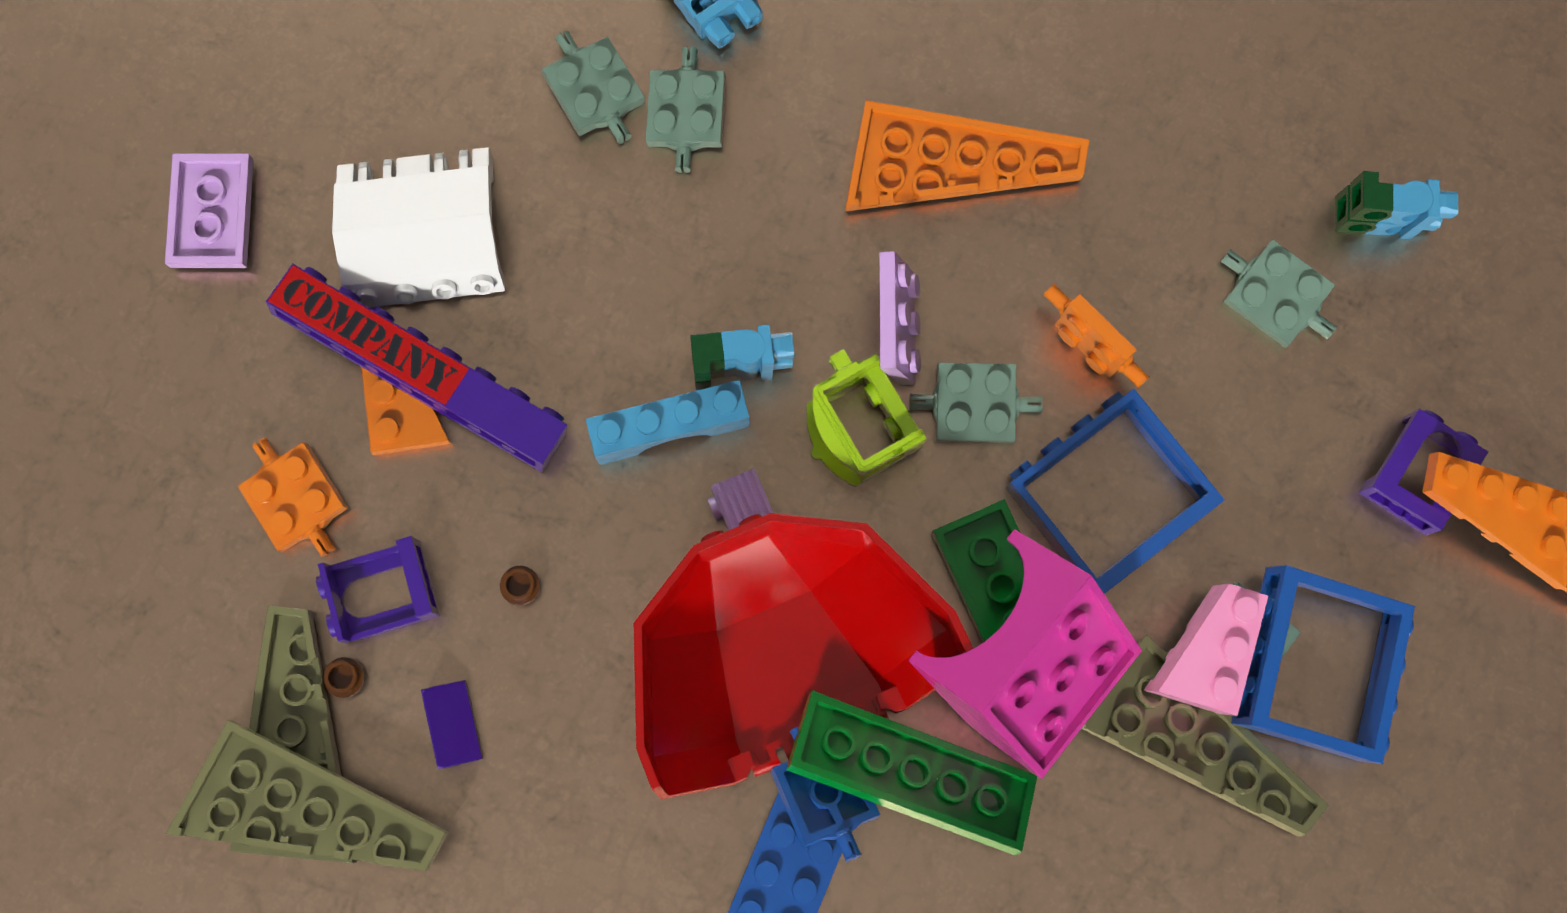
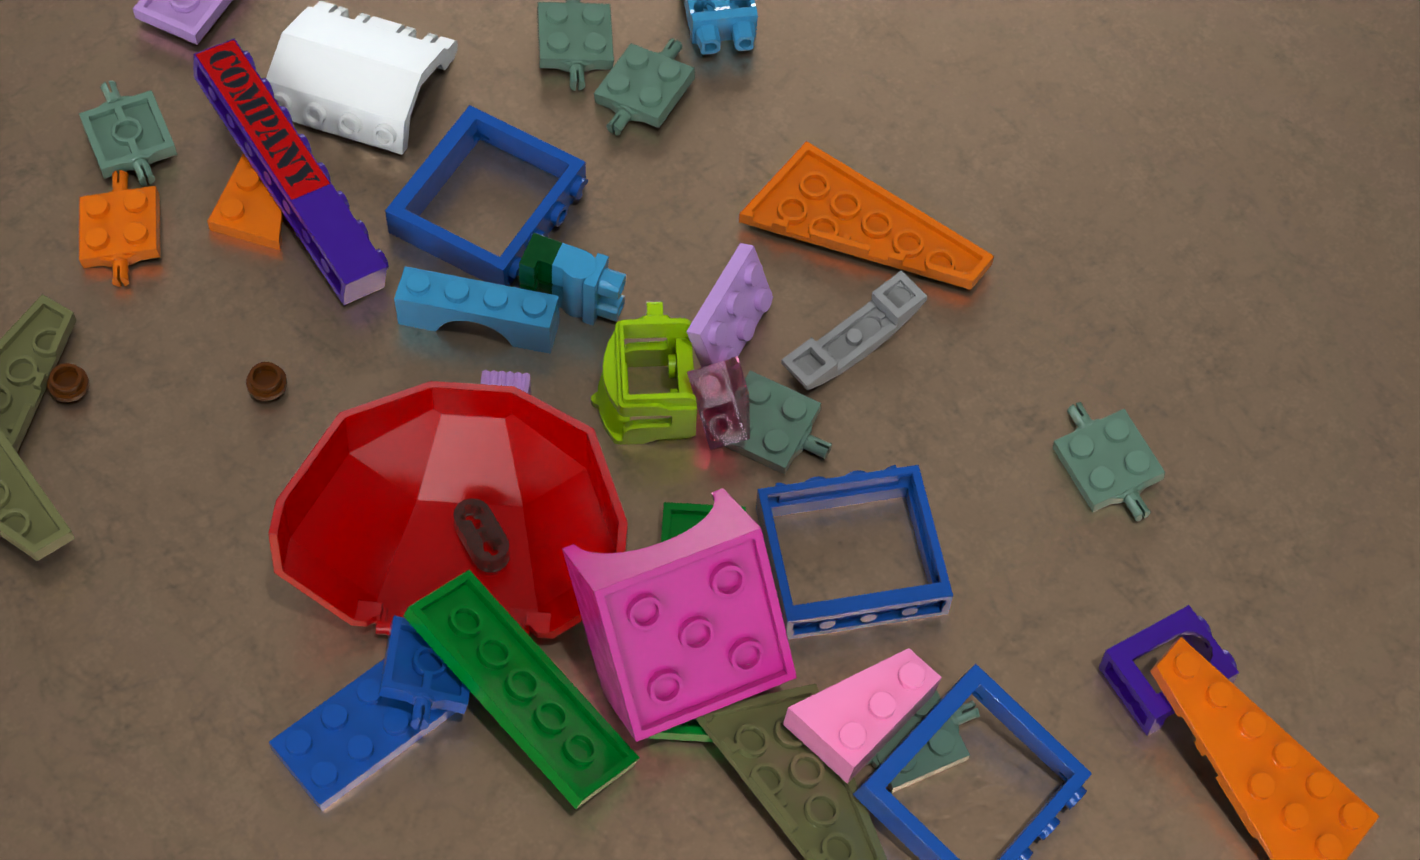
camera: 25 degrees right, 20 degrees down
dark purple panel [316,536,440,644] -> none
dark purple slope [421,680,483,769] -> none
orange plate [1043,283,1150,388] -> none
hips [1335,171,1458,239] -> none
none -> sand green plate [79,80,177,186]
none -> blue window [385,105,588,286]
none -> clear smoke beam [453,498,510,572]
none -> clear pink slope [687,356,750,450]
none -> light grey slope [781,270,927,390]

